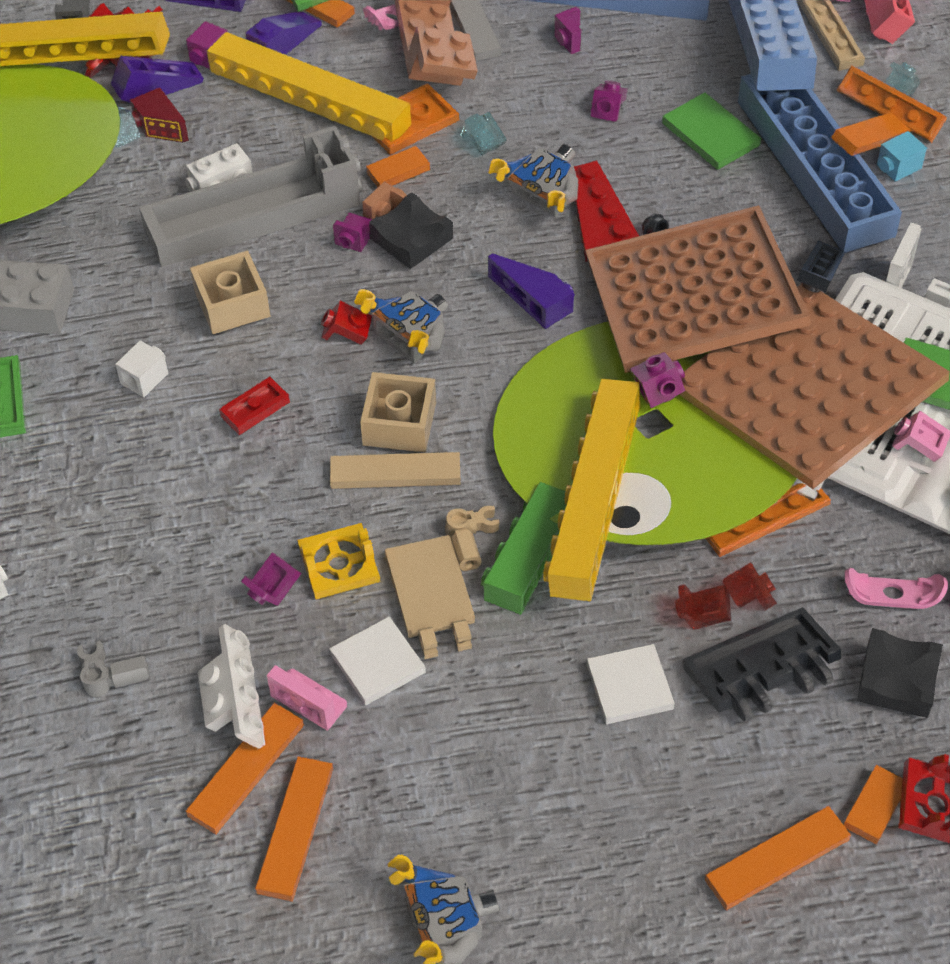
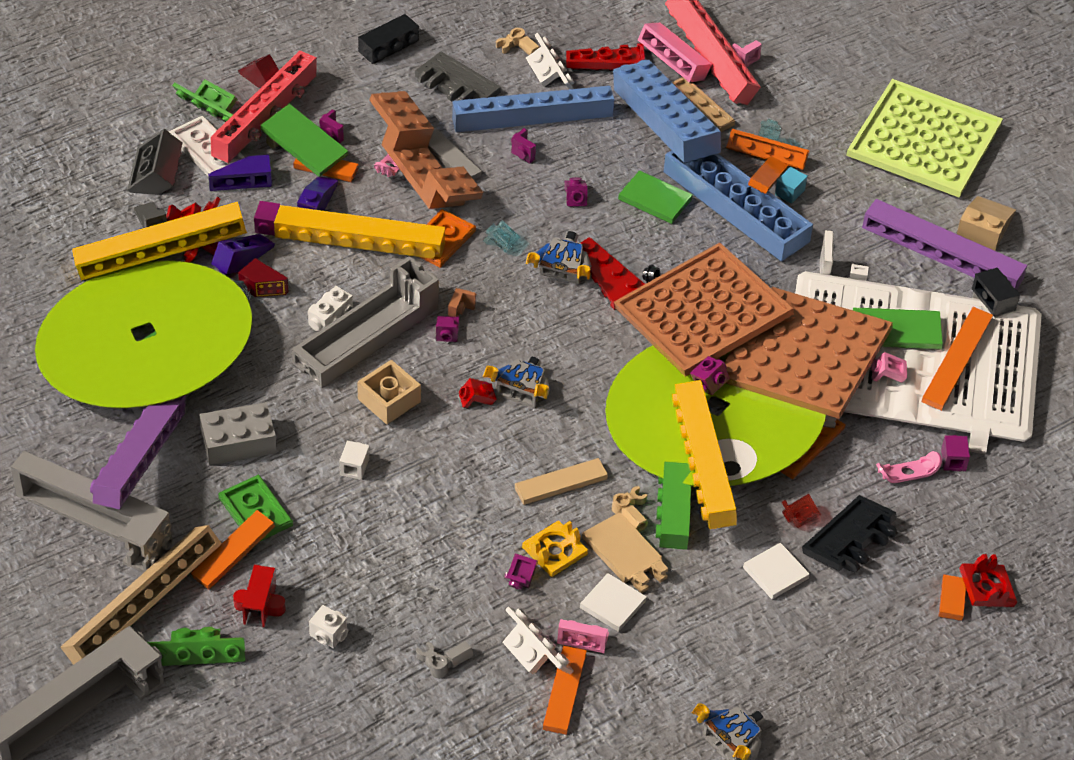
camera: 25 degrees left, 5 degrees down
red plate [219,376,290,435] -> none
orange tile [255,756,333,902] -> none
tan brick [360,372,436,453] -> none
orange tile [366,146,430,187] -> none
black brick [369,192,453,269] -> none
dark purple slope [488,253,574,329] -> none
orange tile [705,806,851,911] -> none
clear red bracket [723,562,777,611] -> none
black plate [797,240,846,293] -> none
black brick [857,628,943,718] -> none

